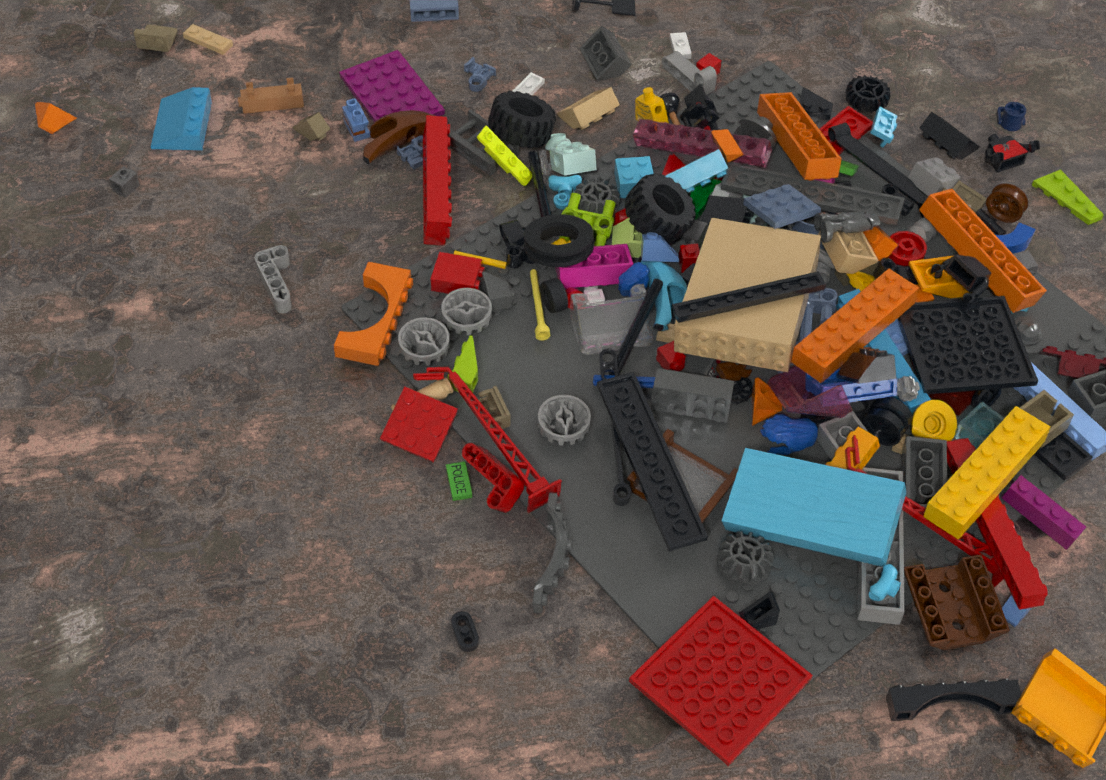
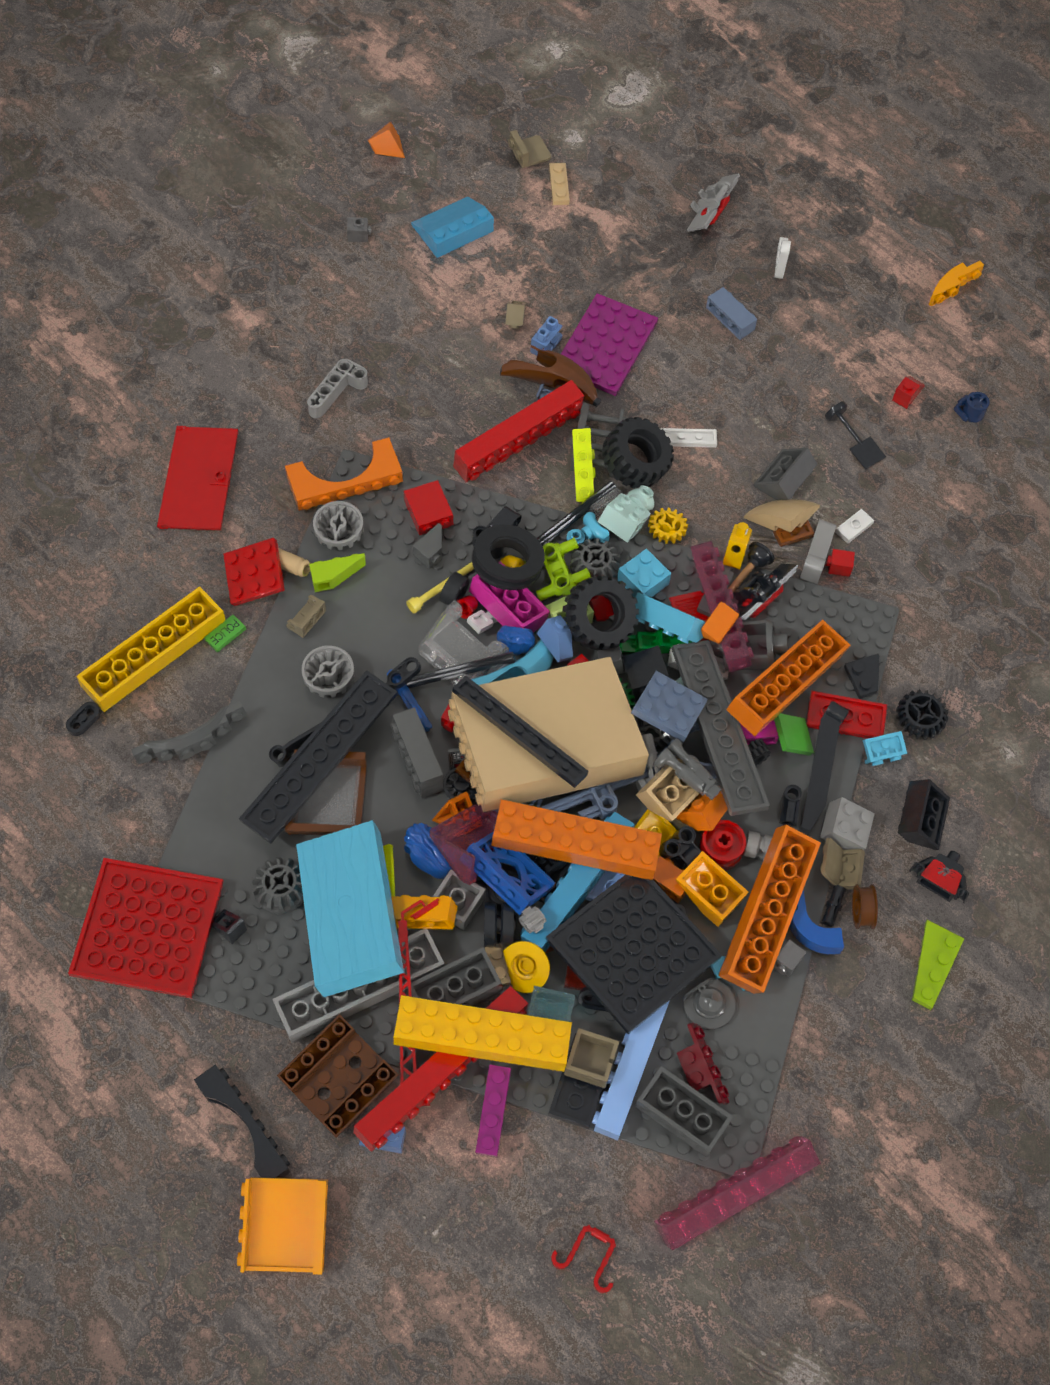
camera: 55 degrees right, 10 degrees up
medium nougat brick [238,78,304,114] -> none
red piece [413,367,562,514] -> none
light grey gear [441,288,492,335] -> none
yellow bar [454,251,507,269] -> none
red beam [462,443,524,513] -> none
sand blue piece [464,57,496,92] -> none
tan slope [557,87,620,130] -> none
black slope [836,347,897,384] -> none
medium azure piece [869,564,901,601] -> none
black torso [931,255,991,308] -> none
dark blue piece [996,102,1027,131] -> none
none -> yellow brick [76,586,226,712]
none -> red door [157,426,239,530]
none -> yellow gear [648,507,688,544]
none -> tan brick [744,499,820,532]
none -> dark orange plate [773,520,815,547]

